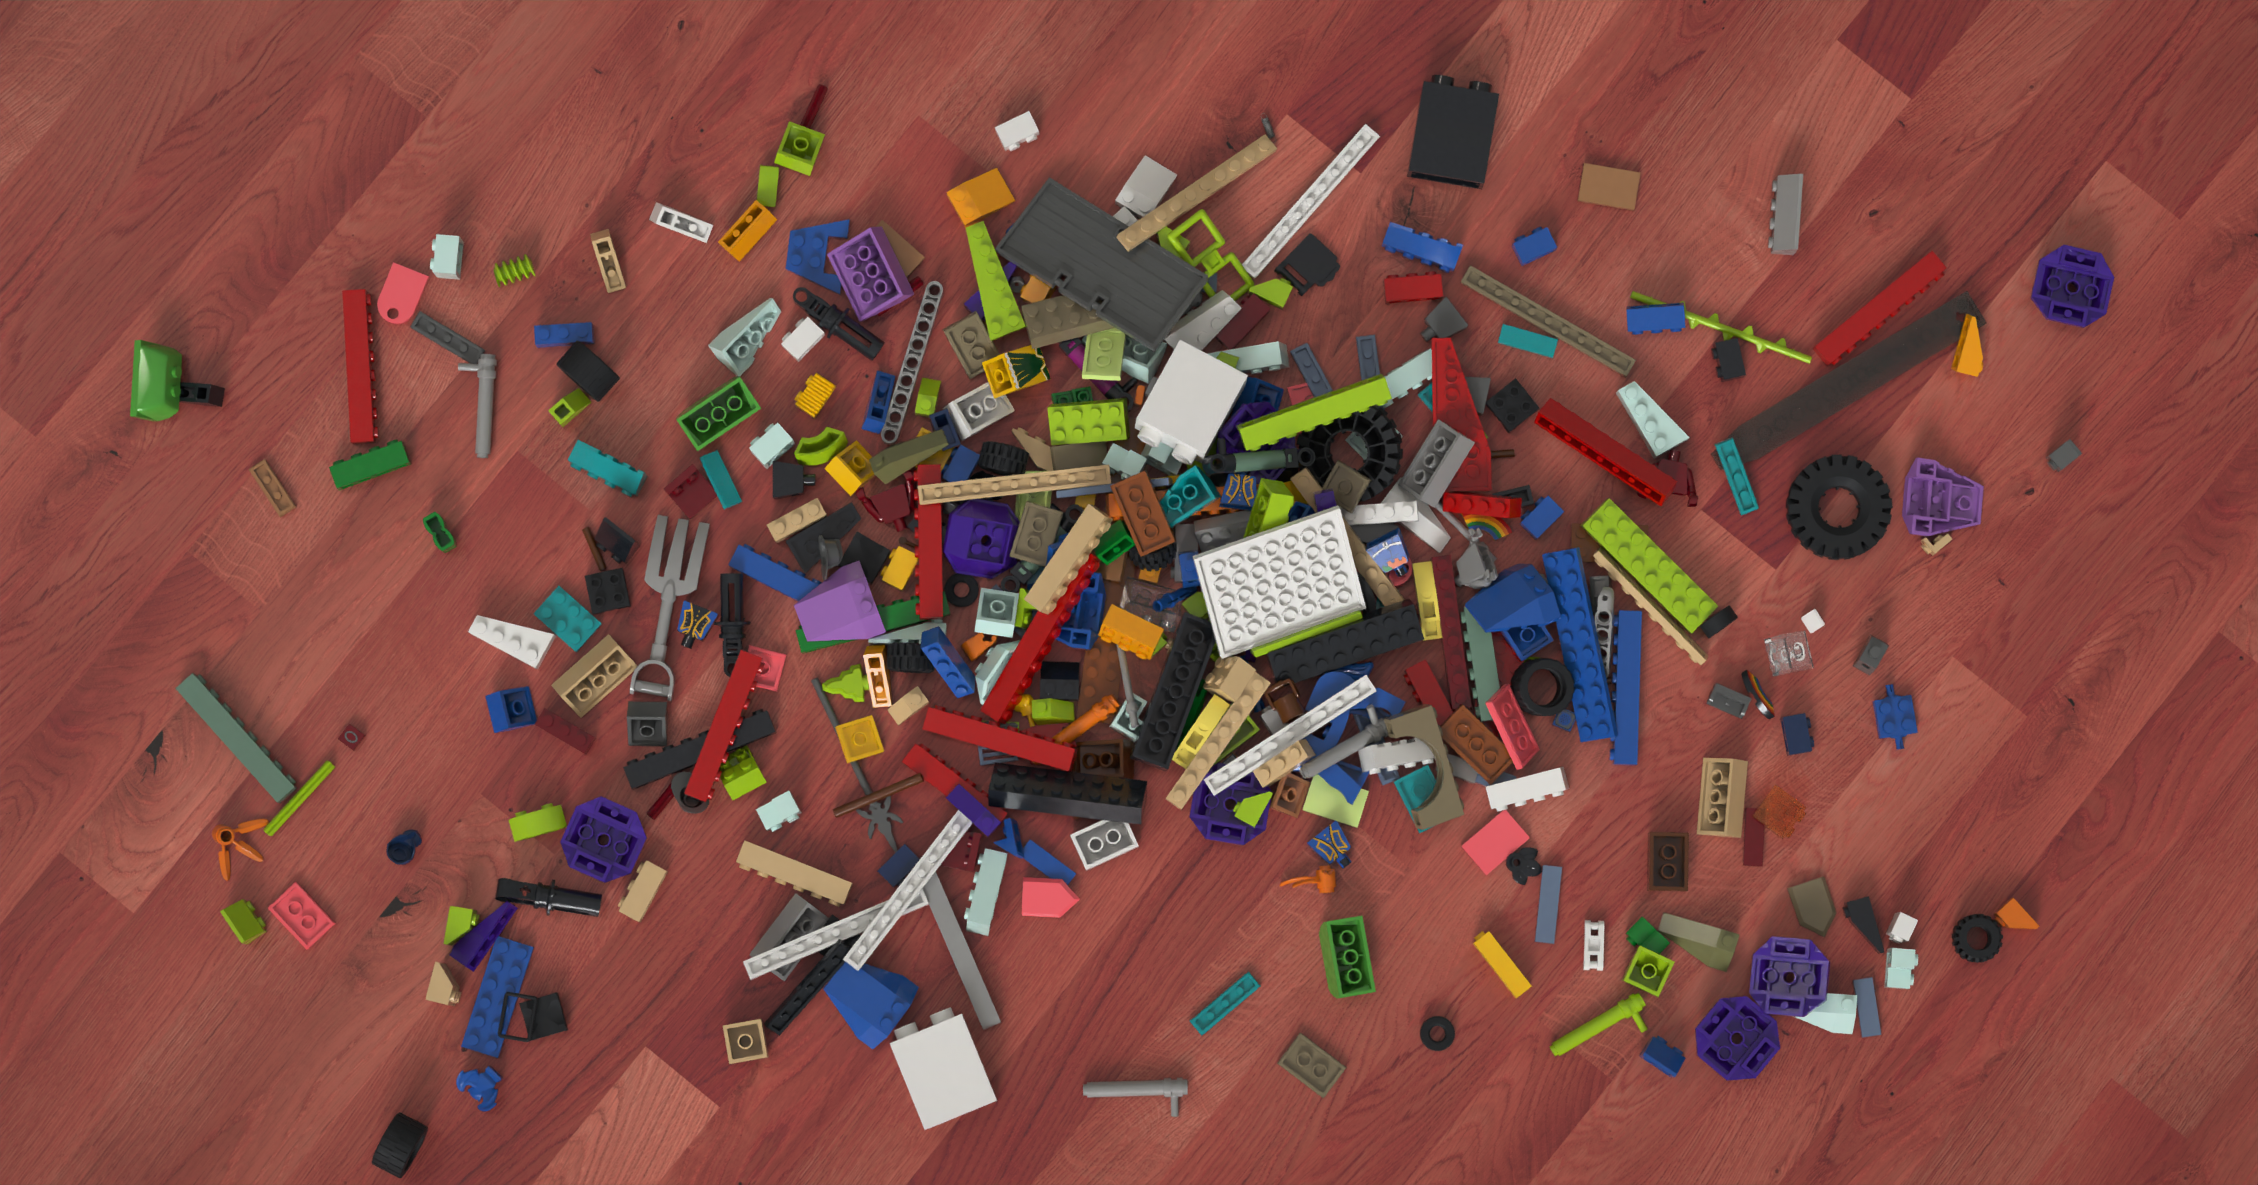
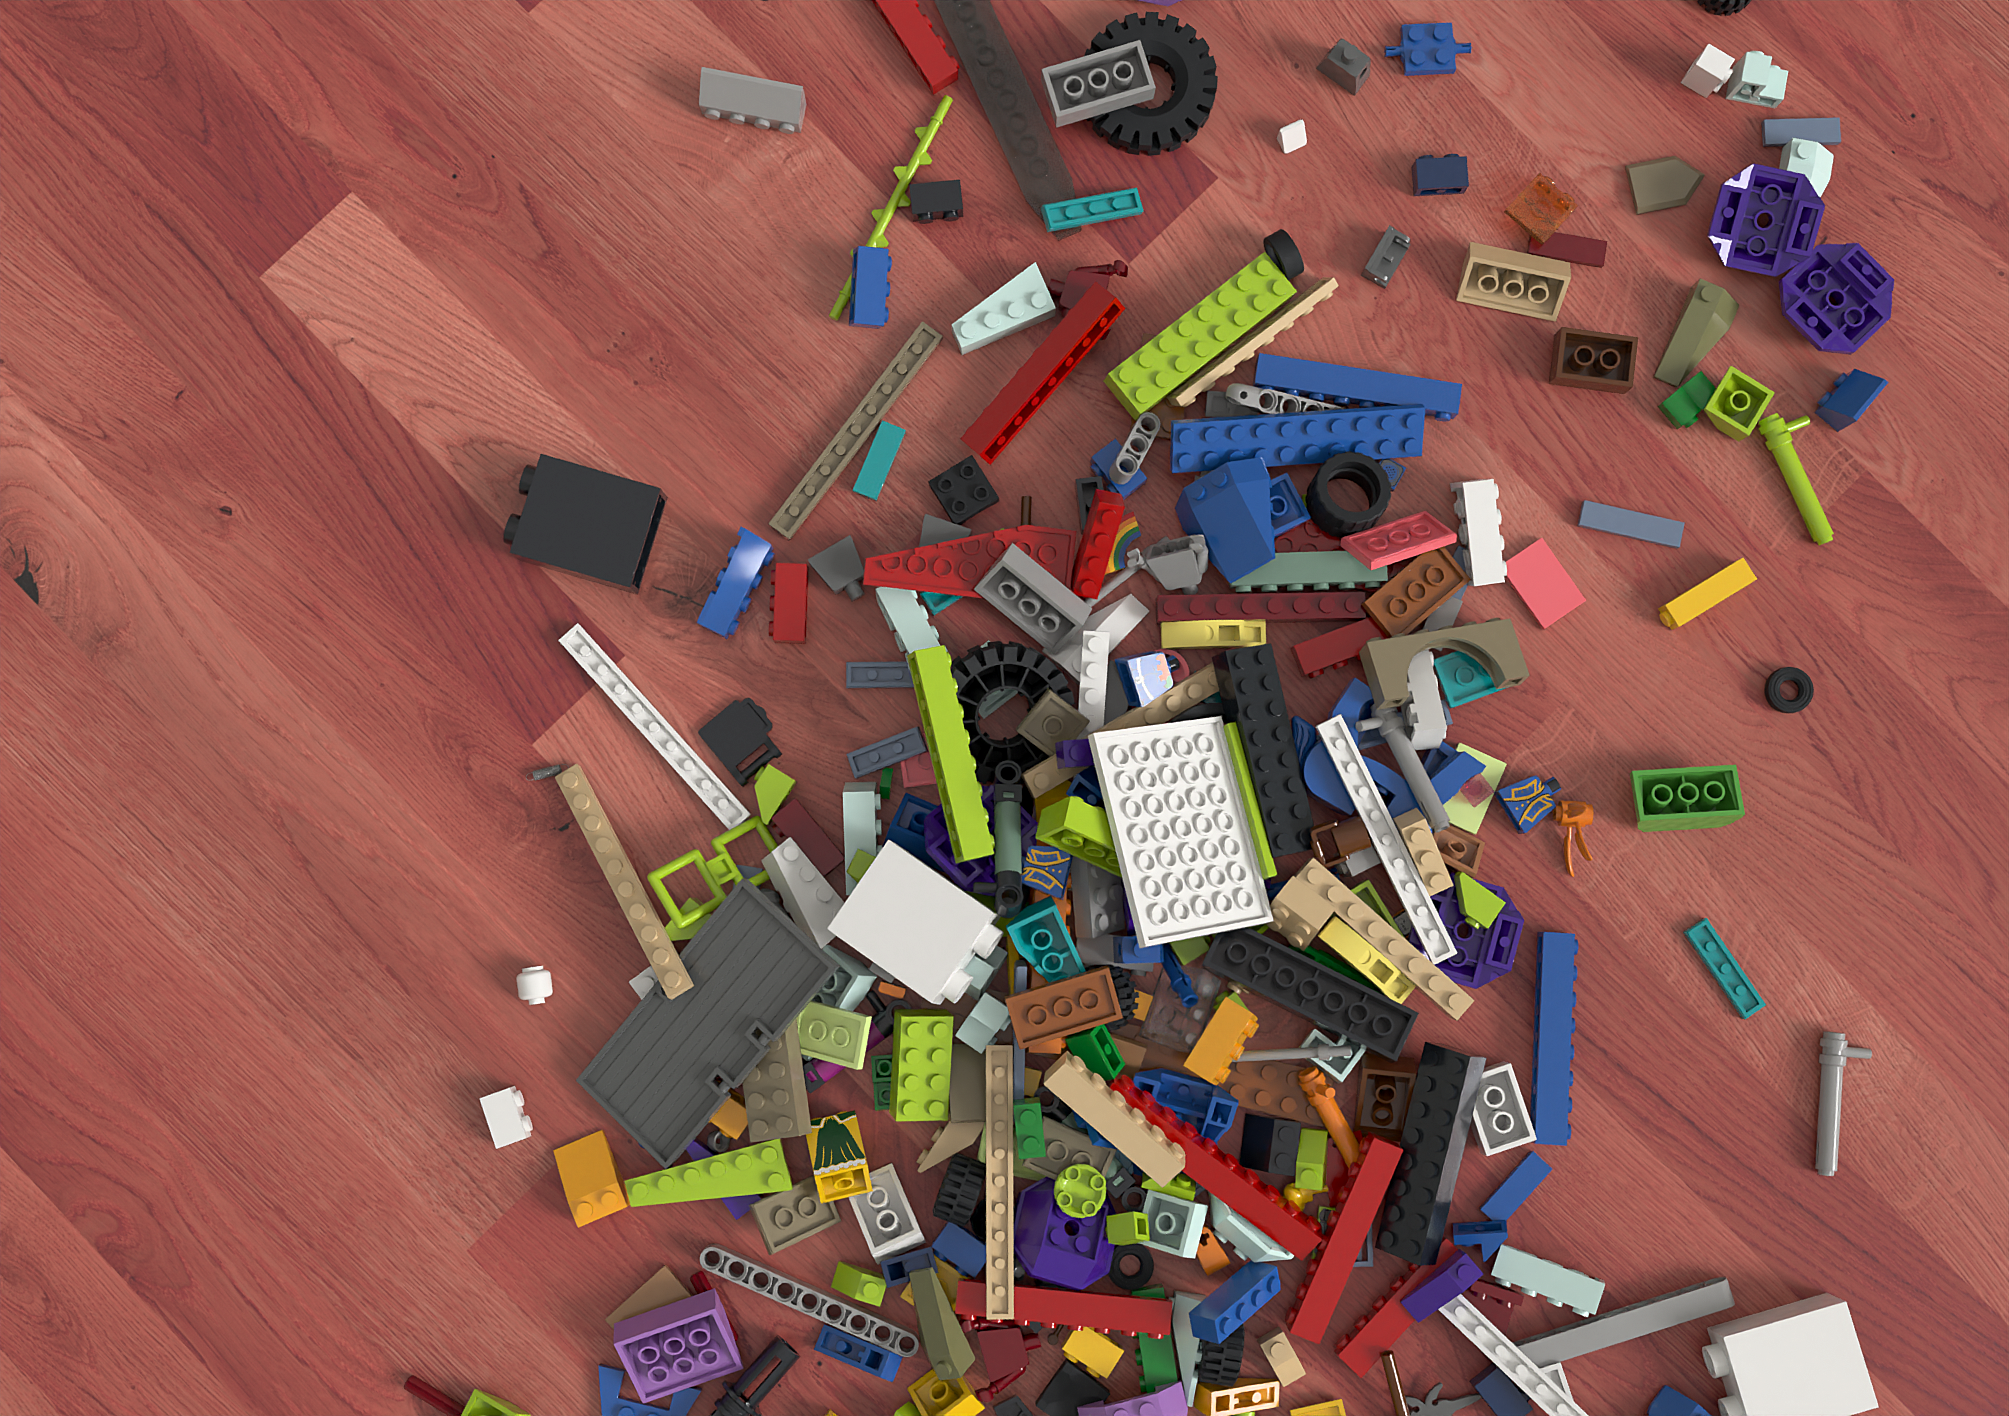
camera: 85 degrees left, 0 degrees up
coral tile [1022,877,1080,918] -> none
white slope [1115,155,1177,219] -> none
dark tan tile [1277,1033,1347,1098] -> none
black plate [1506,847,1542,885] -> none
blue brick [1512,227,1557,266] -> none
medium nougat tile [1578,163,1641,211] -> none
white plate [1583,920,1604,971] -> none
tile [1741,670,1775,720] -> none
clear slope [1764,631,1814,677] -> none
black slope [1842,896,1884,954] -> none
none -> white head [516,966,553,1005]
none -> green tile [879,767,893,800]
none -> green brick [1013,1097,1046,1159]
none -> light grey brick [1041,40,1156,128]
none -> lime dish [1054,1164,1106,1218]
none -> lime brick [1106,1211,1150,1245]
none -> light grey beam [1109,412,1160,484]
none -> clear pink plate [1460,773,1495,808]
none -> blue brick [1530,932,1578,1146]

